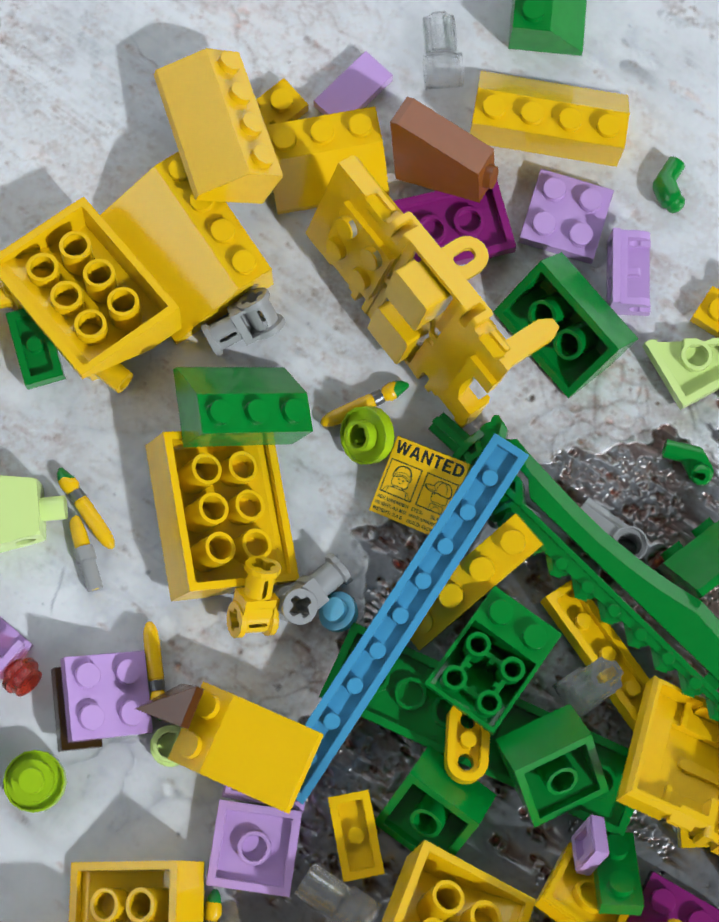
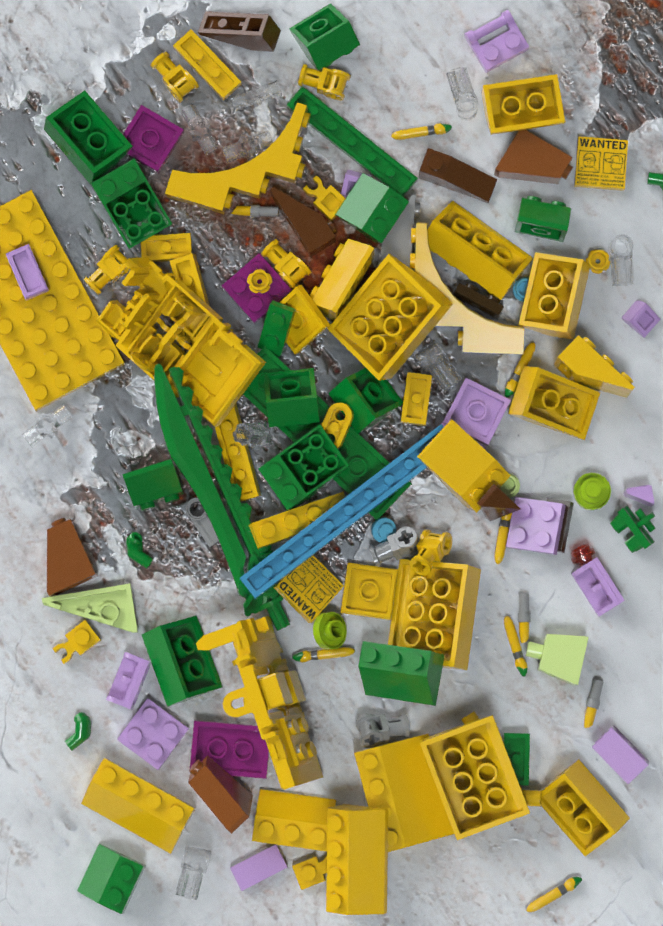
camera: 155 degrees left, 5 degrees up
lavender tile [571,814,609,876] -> none
none -> yellow tile [340,563,398,621]

